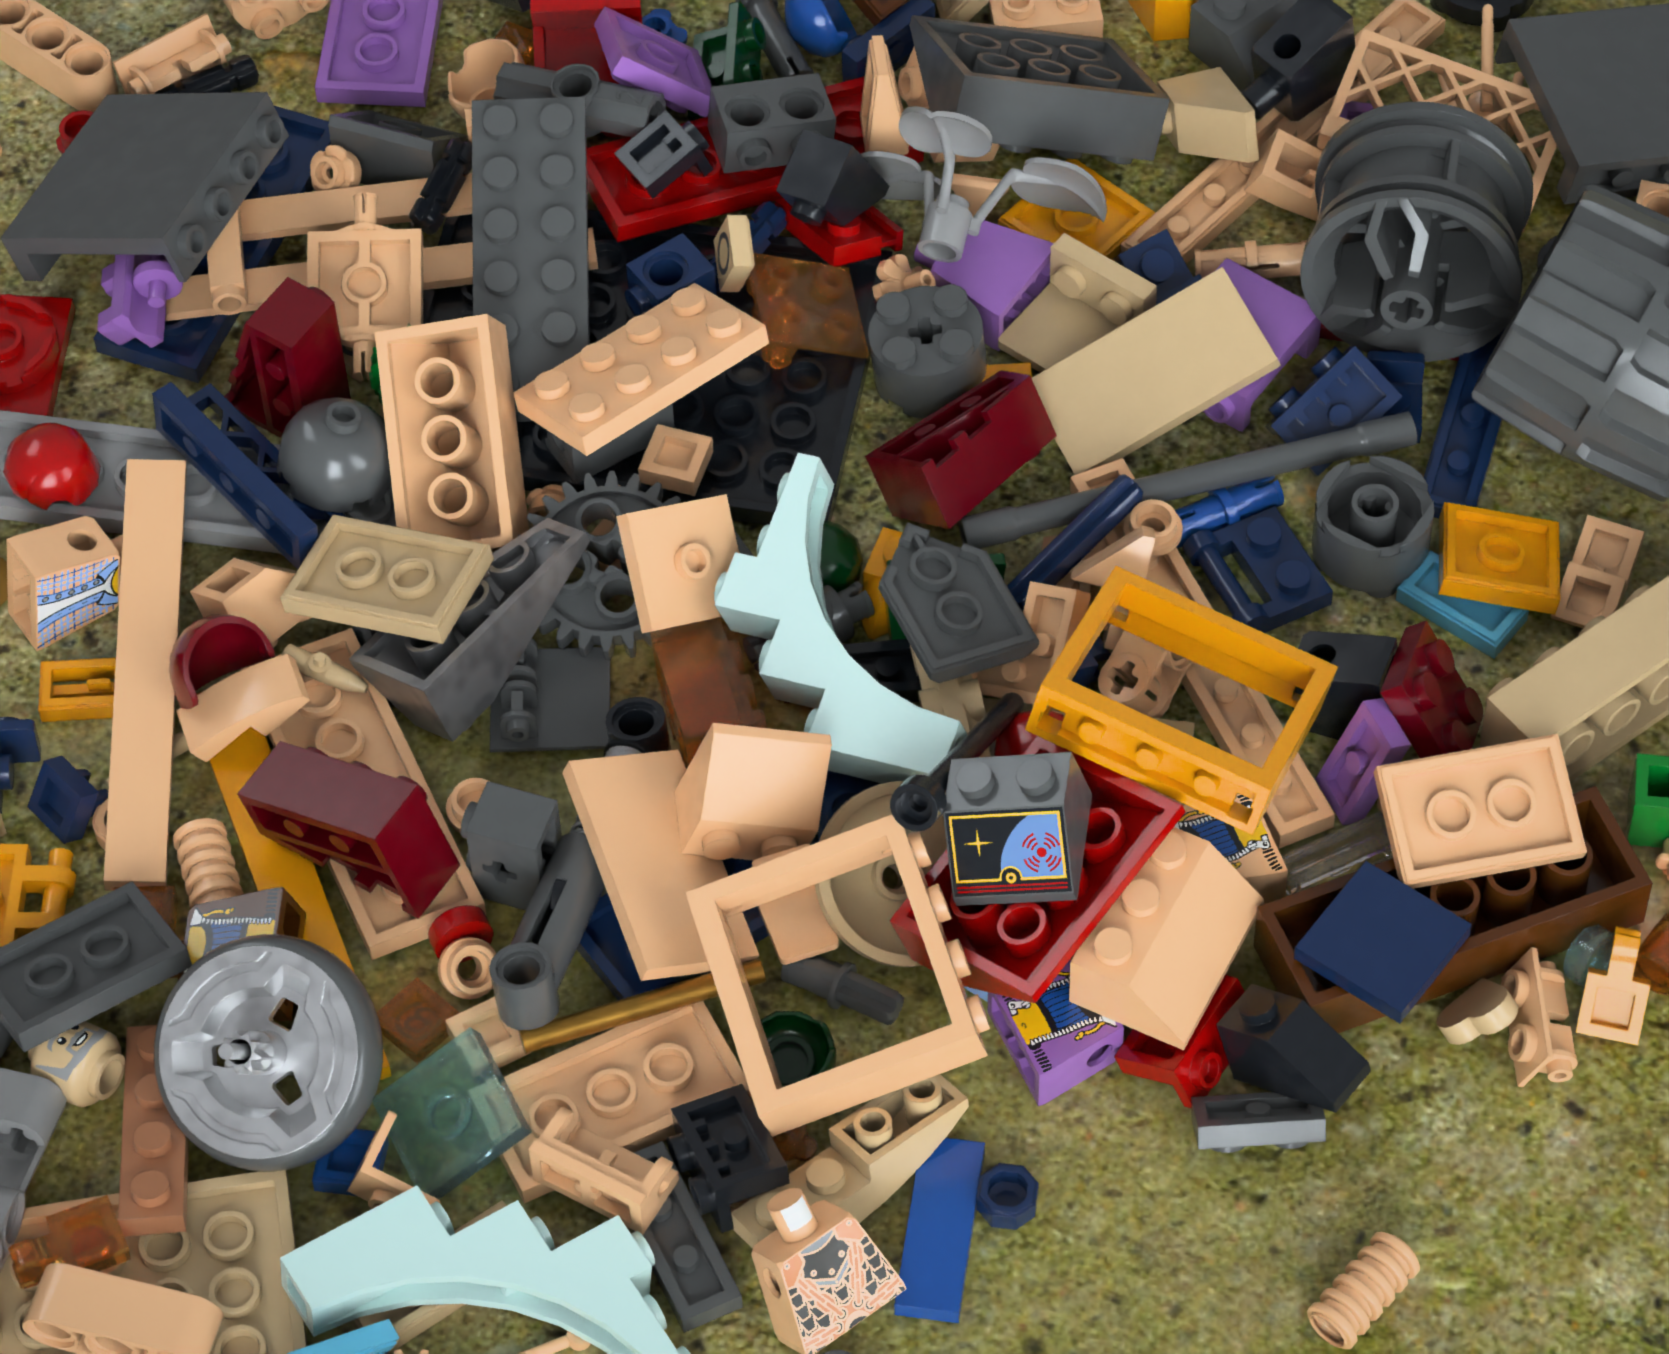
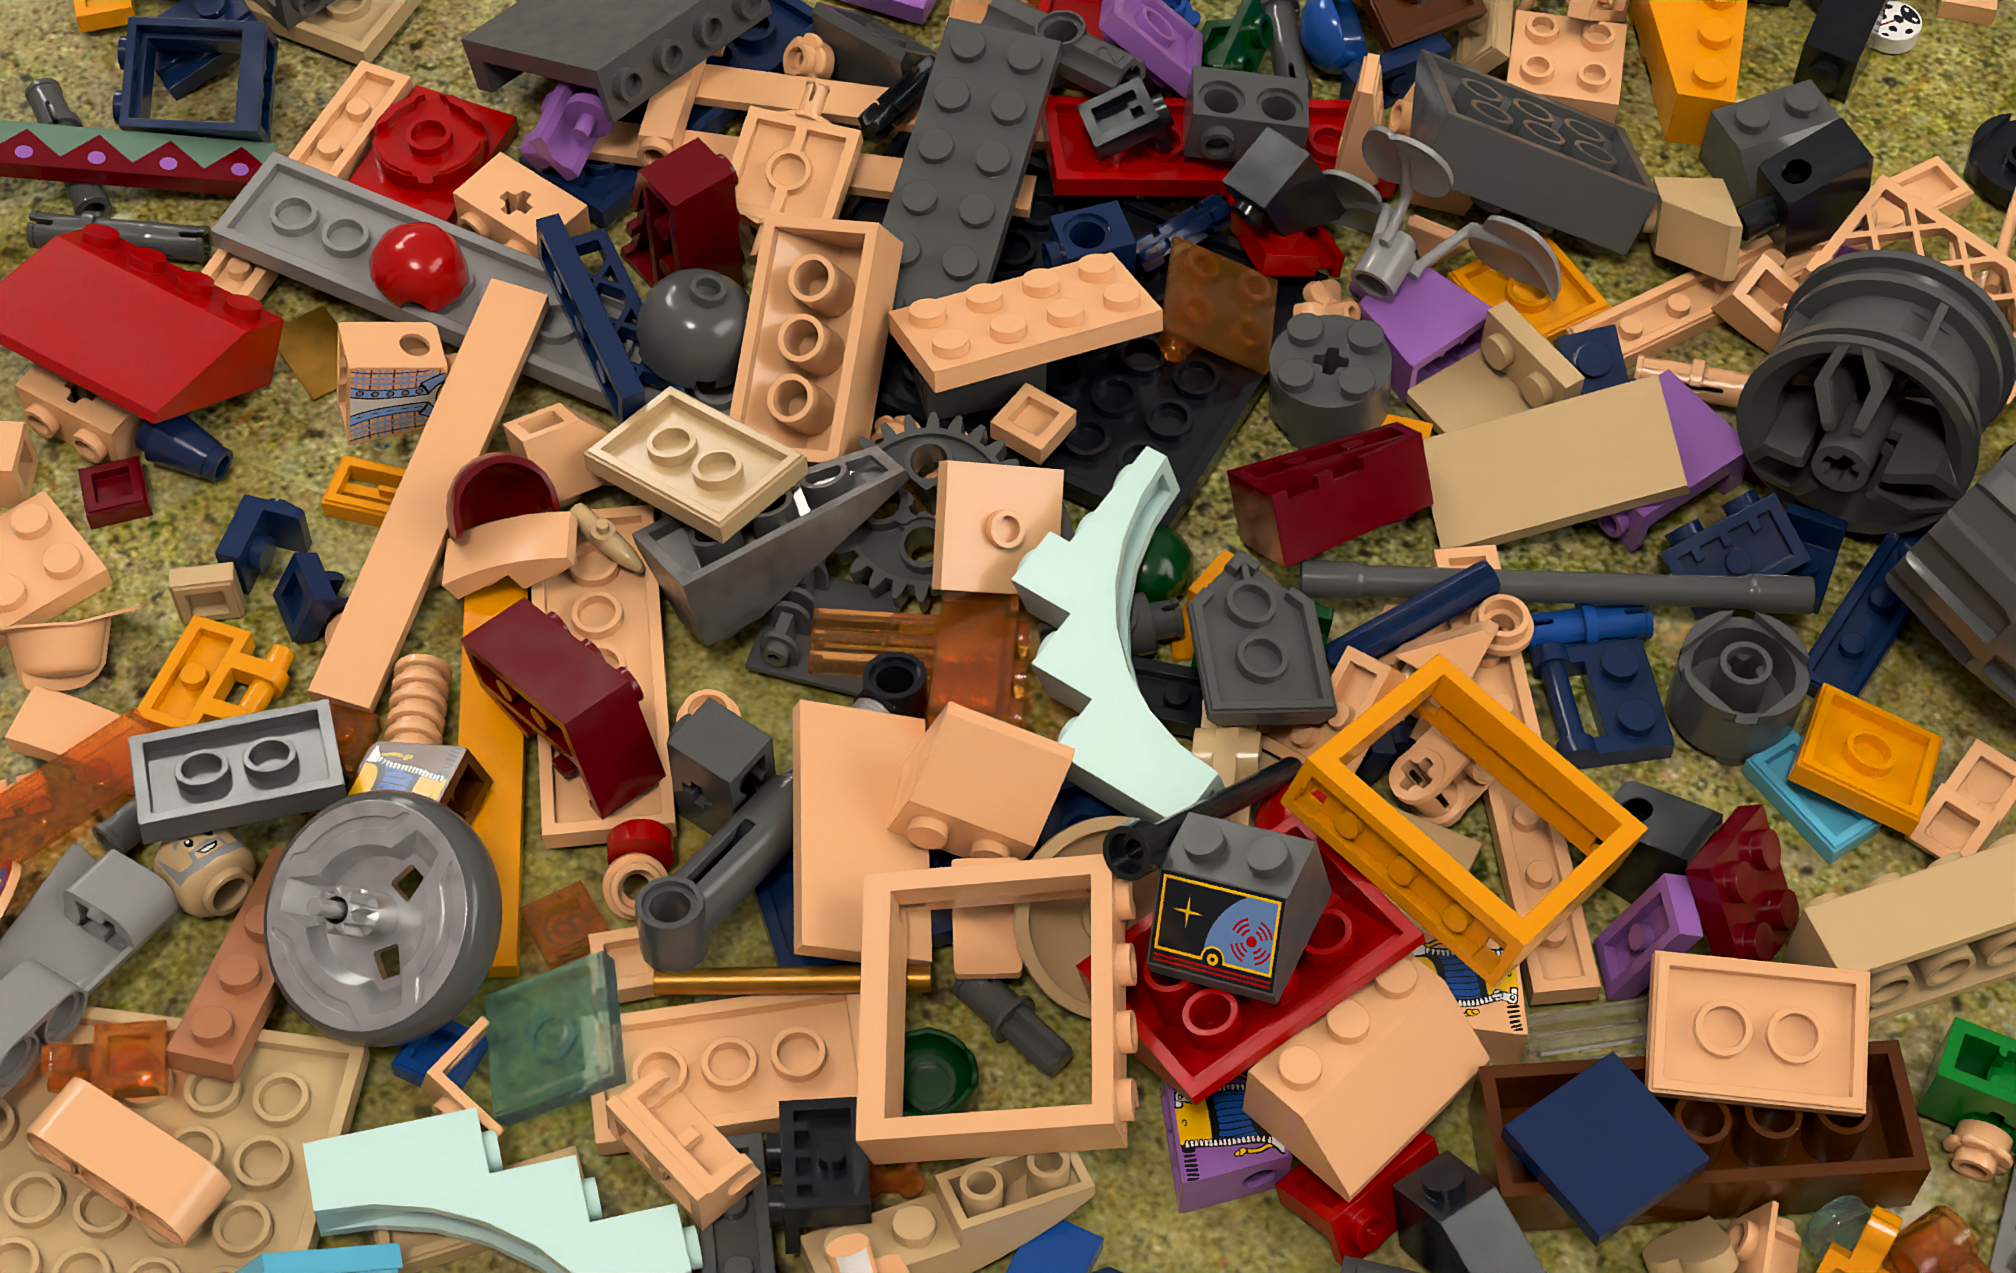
camera: 15 degrees right, 0 degrees up
tan tile [713,215,755,292] -> none
none -> light nougat brick [453,152,591,259]
none -> clear orange tile [808,608,941,681]

